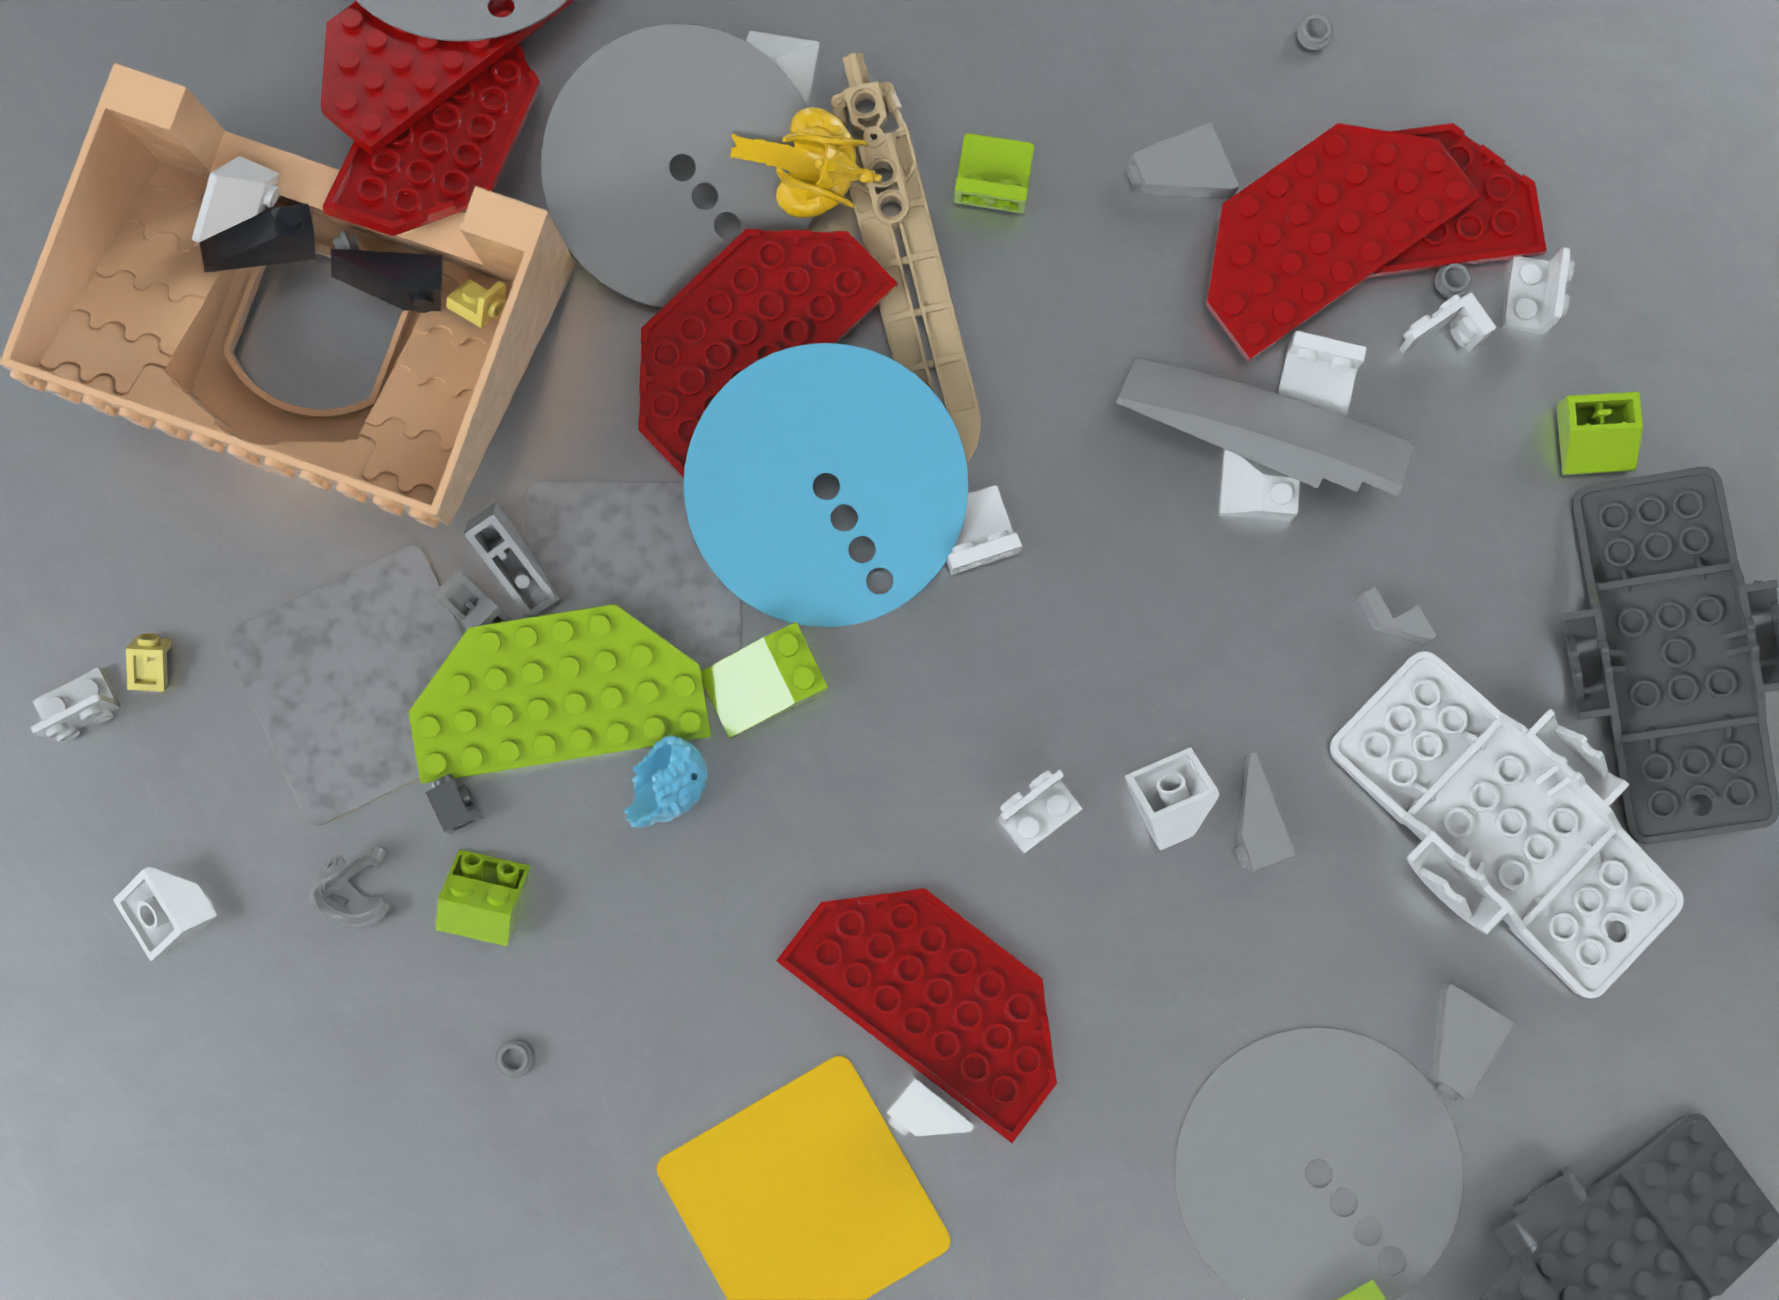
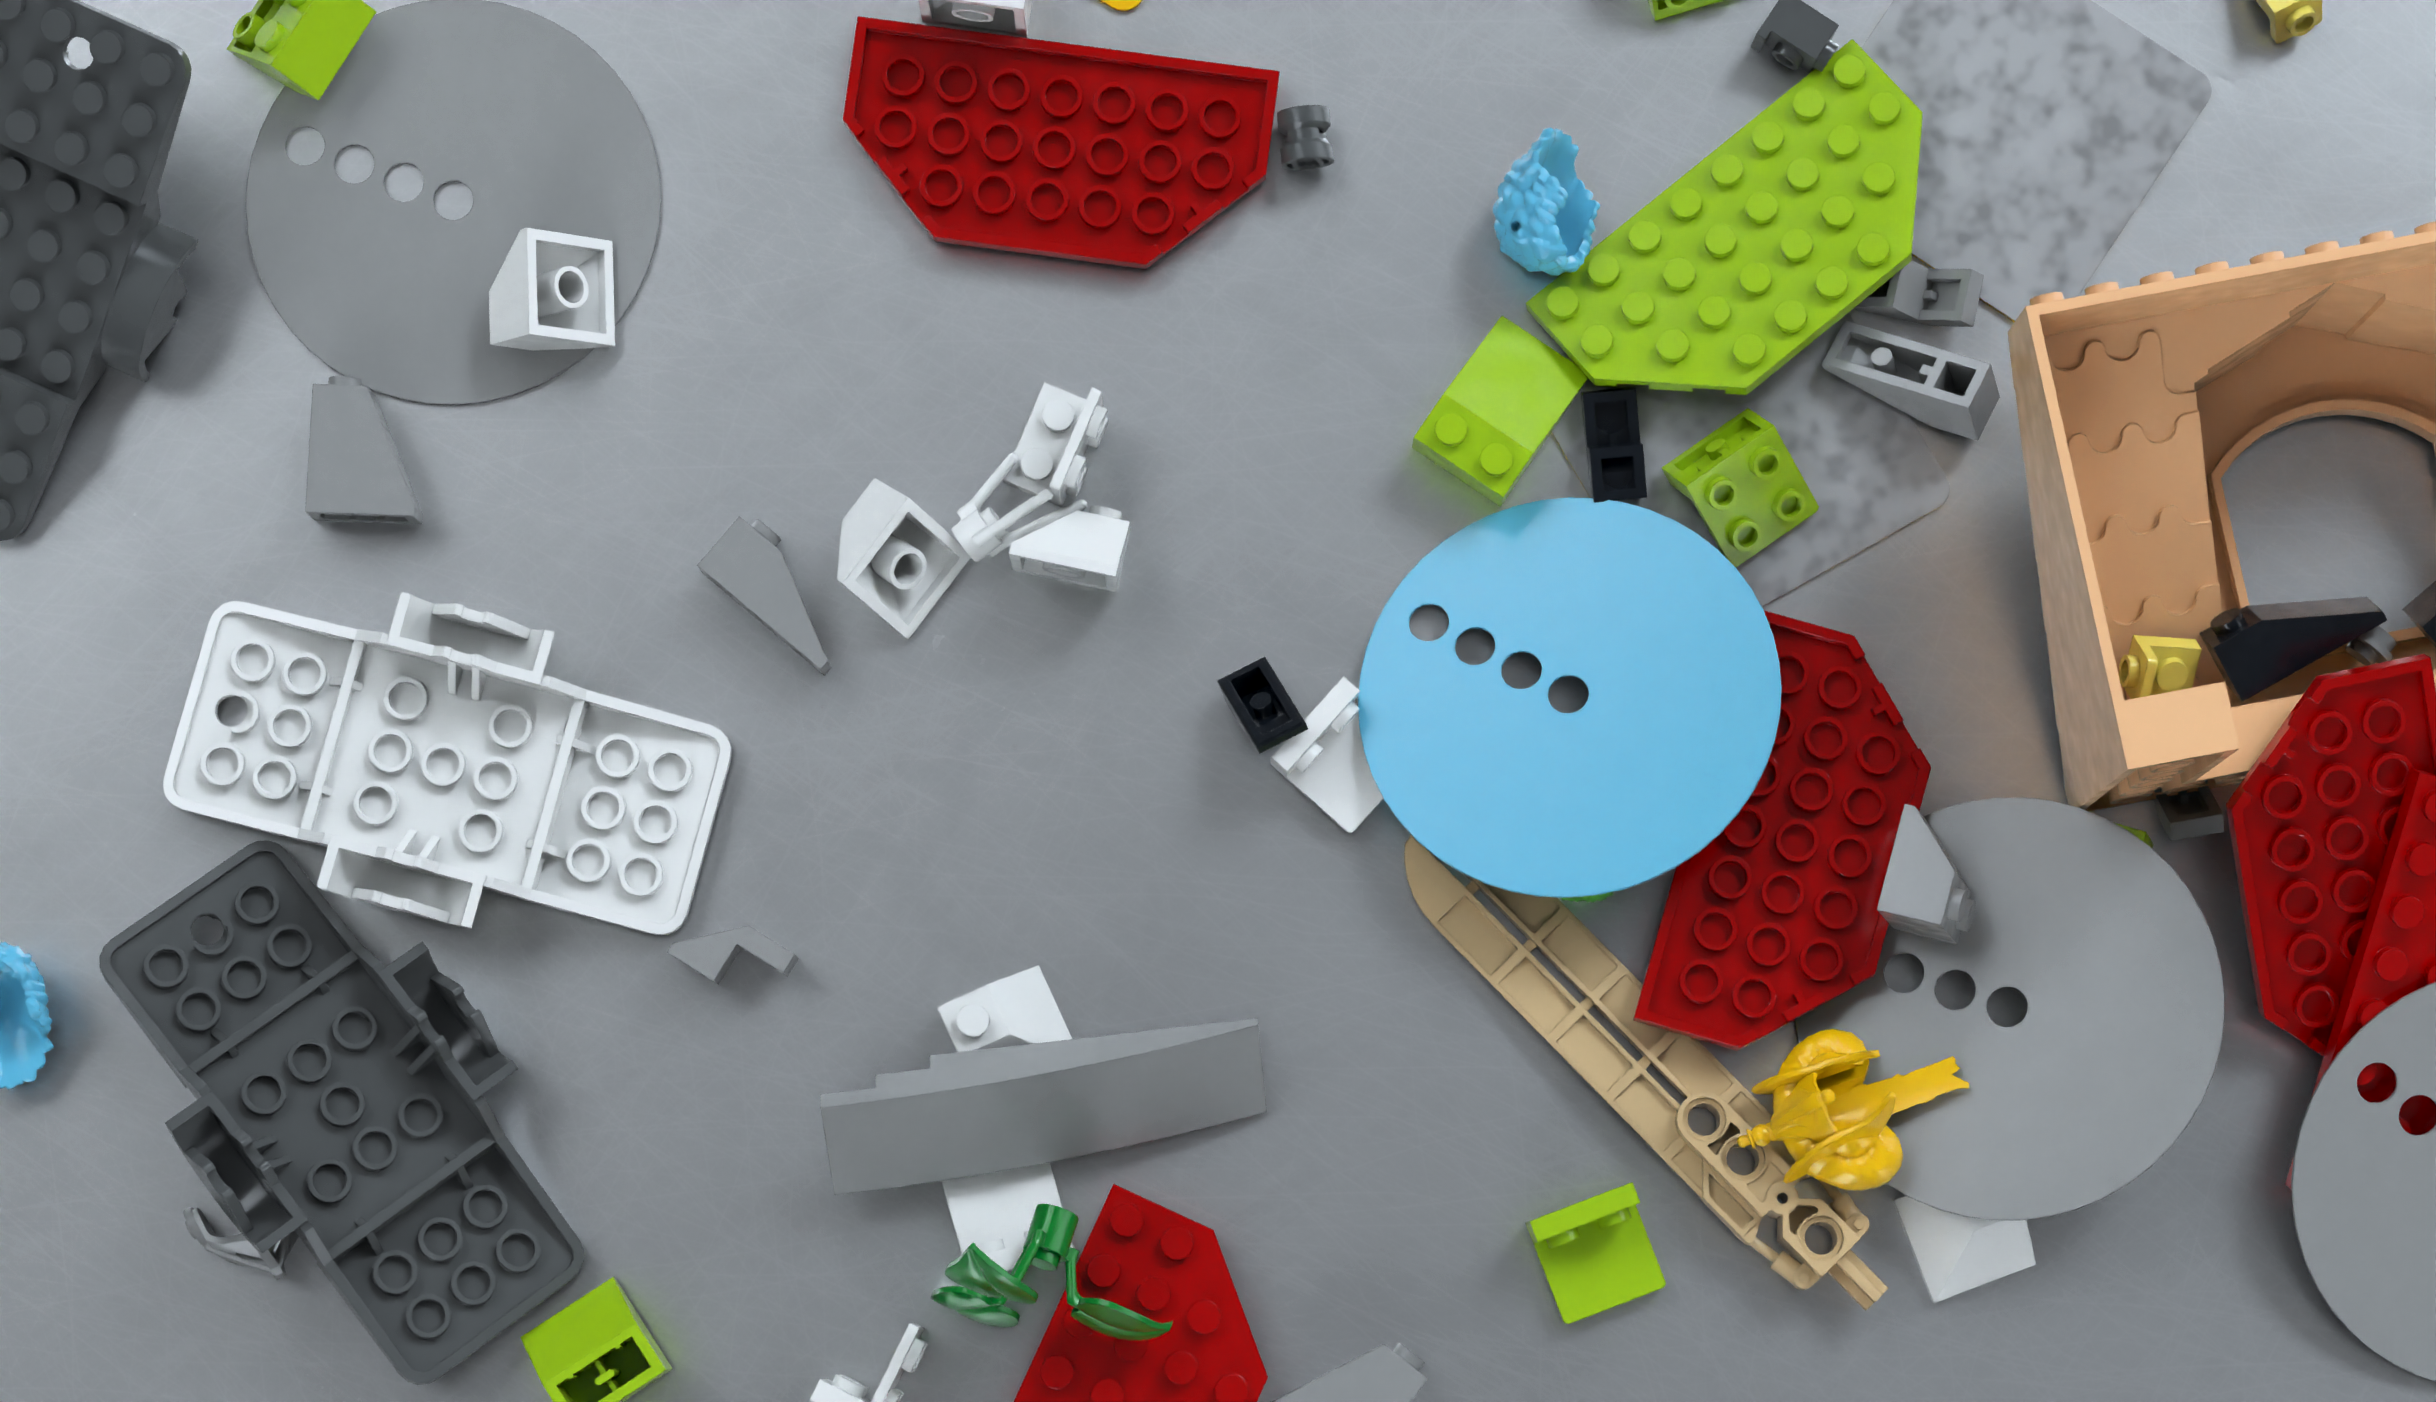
camera: 150 degrees right, 0 degrees up
none -> white slope [489,228,615,351]
none -> green plant [931,1204,1173,1340]
none -> white plant [951,453,1087,562]
none -> white slope [1009,506,1131,592]
none -> black slope [1217,657,1308,754]
none -> dark grey wheel [1277,105,1334,170]
none -> black slope [1581,387,1647,503]
none -> lime bracket [1661,408,1819,567]
none -> light grey slope [1877,804,1976,945]

